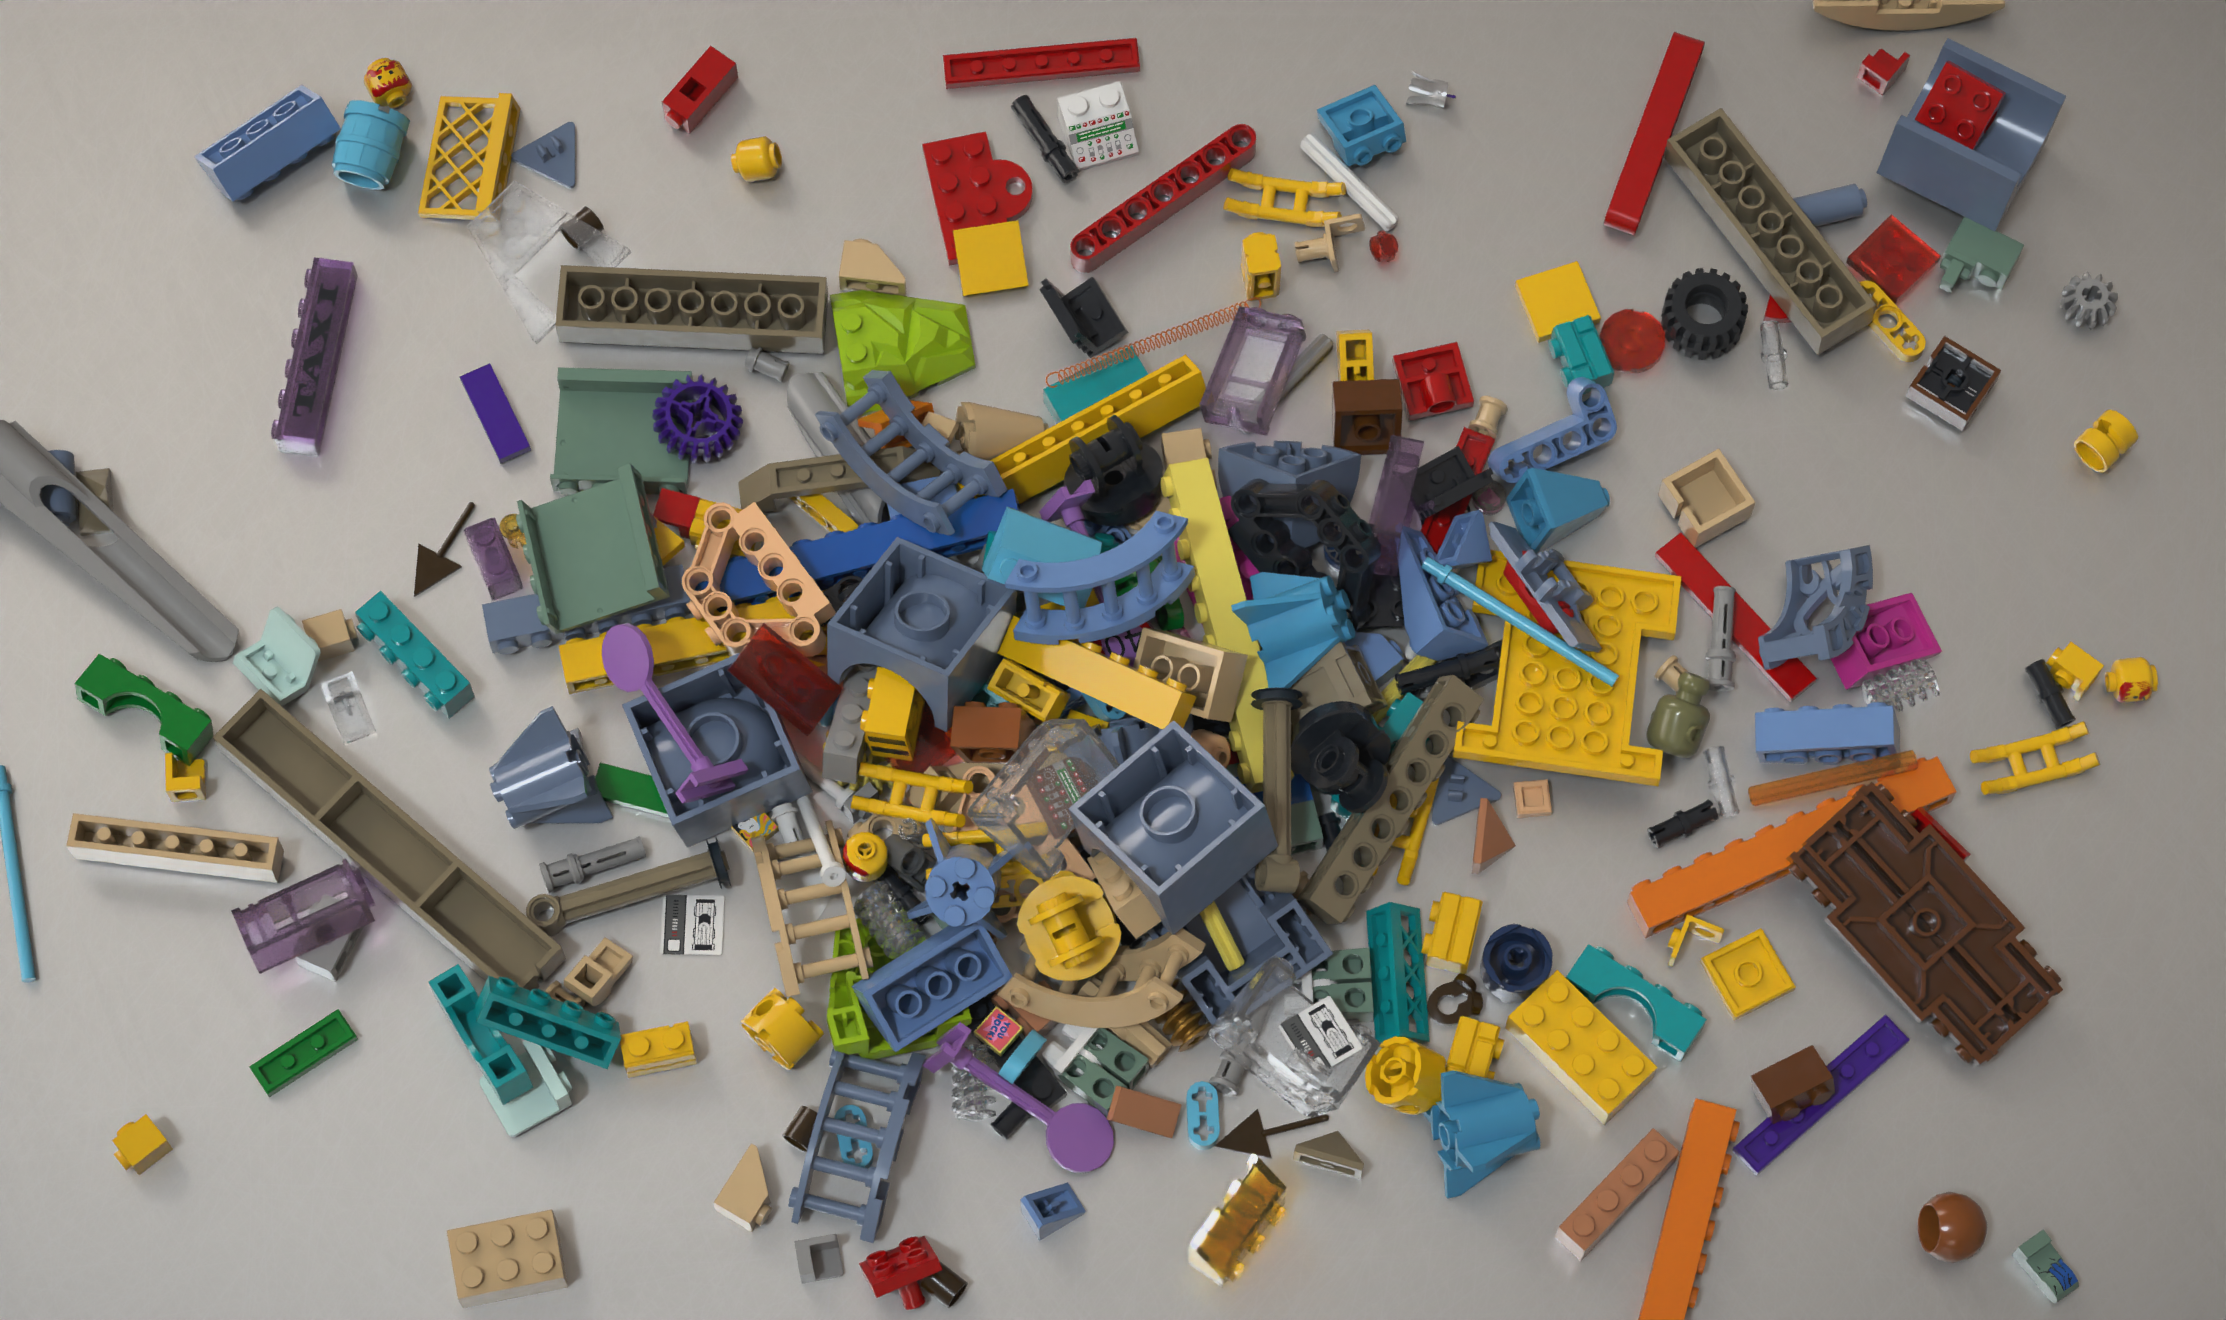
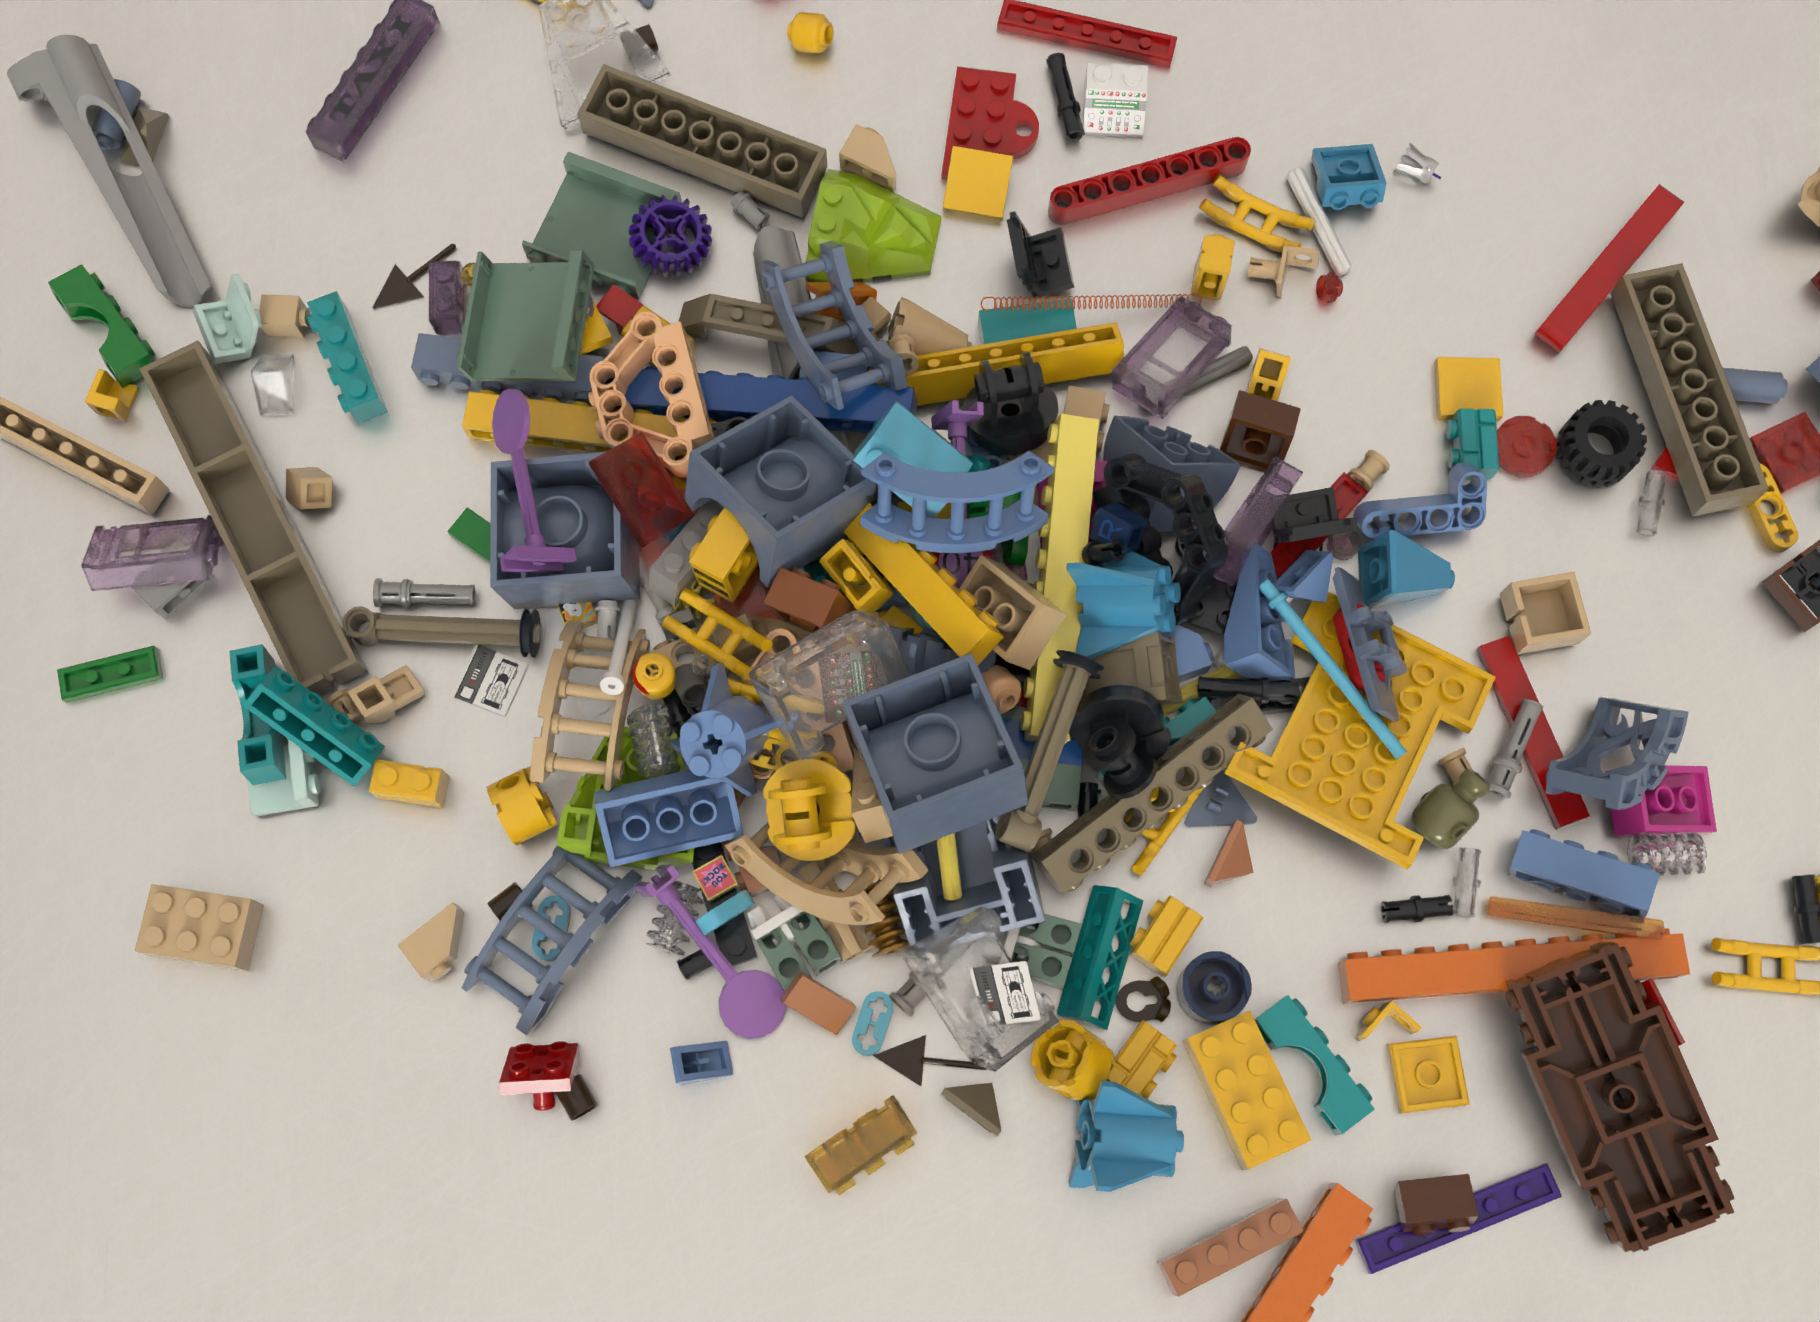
camera: 20 degrees right, 5 degrees up
dark purple tile [460,363,531,464] -> none
sand blue brick [489,706,613,829] -> none
yellow beam [789,493,858,532] -> none
light grey panel [794,1234,843,1284] -> none
red plate [1392,342,1474,421] -> none
light nougat tile [1513,779,1552,818] -> none
none -> tan panel [286,467,332,510]
none -> tan bush [889,334,919,376]
none -> black pin [1082,540,1125,567]
none -> dark blue brick [1089,502,1148,553]

